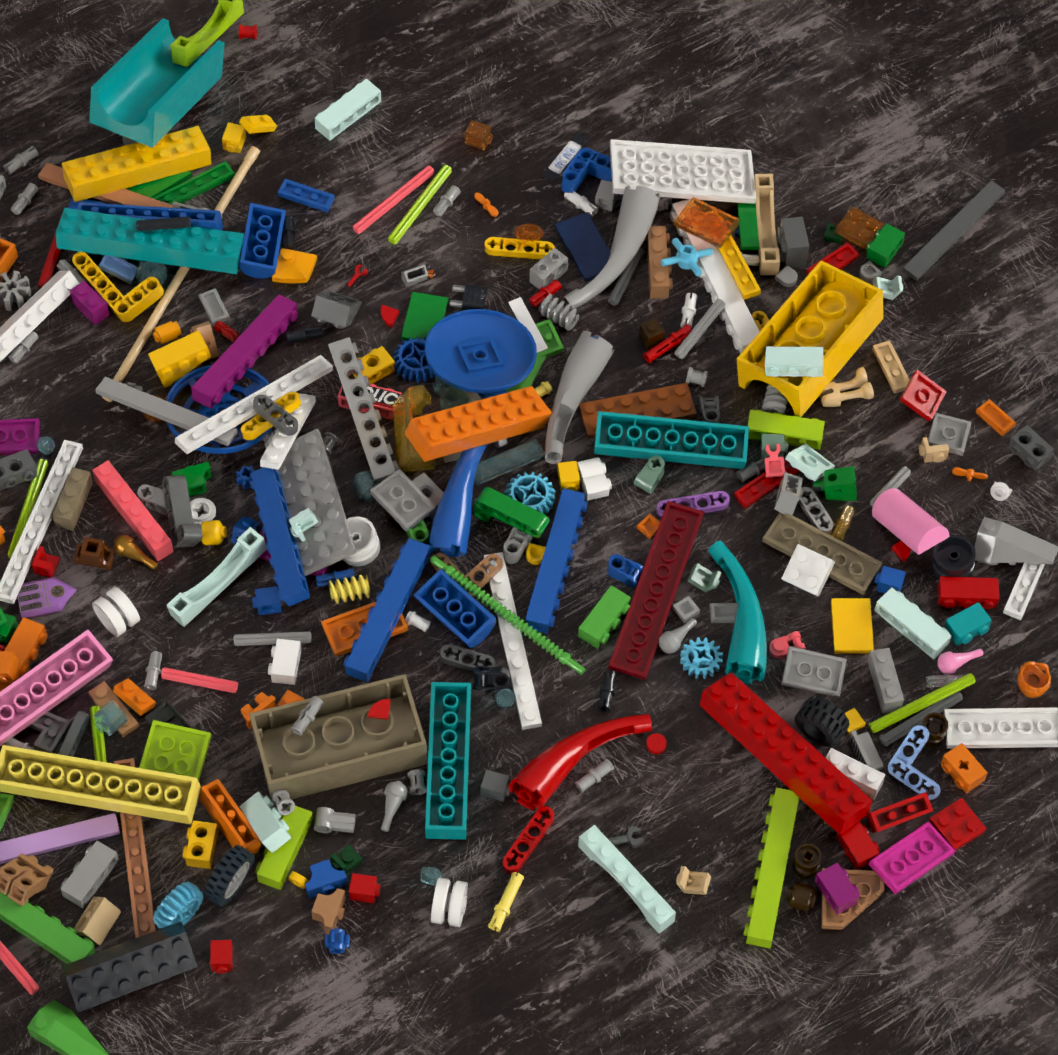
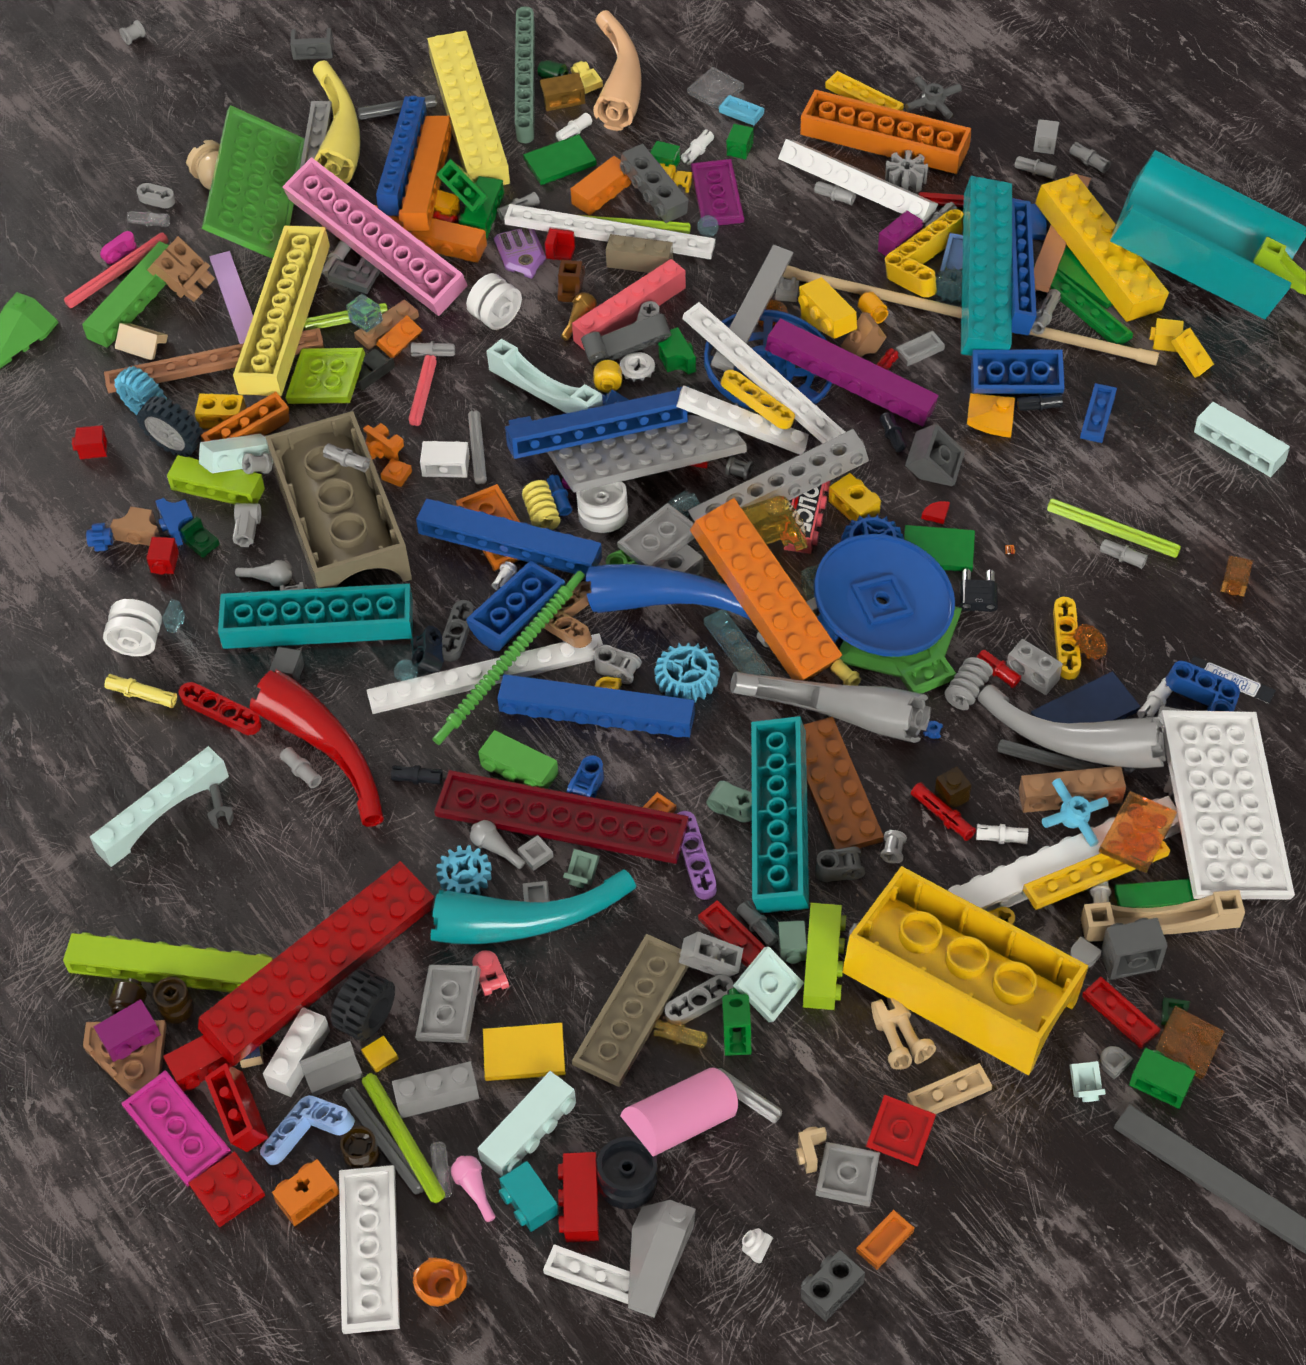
camera: 90 degrees right, 5 degrees down
dark grey beam [58,711,90,757] -> none
light grey brick [61,841,119,909] -> none
black brick [62,921,198,1012] -> none
black axle [136,217,191,231] -> none
dark grey beam [253,395,298,436] -> none
yellow tile [288,871,309,889] -> none
light aqua bracket [289,508,318,542] -> none
red hand [346,265,368,287] -> none
coral axle [353,166,434,234] -> none
red tile [368,699,391,720] -> none
light grey piece [401,264,428,287] -> none
green beam [474,487,550,538] -> none
orange piece [475,193,498,217] -> none
white sticker [508,297,548,352] -> none
yellow brick [557,461,580,492] -> none
white brick [577,457,612,501] -> none
red tile [646,733,667,754] -> none
light grey axle [674,299,726,359] -> none
tan bracket [676,866,711,895] -> none
coral plate [764,444,785,478] -> none
light aqua brick [765,346,824,377] -> none
white brick [781,544,835,597] -> none
blue brick [875,566,906,593] -> none
orange piece [952,467,988,481] -> none

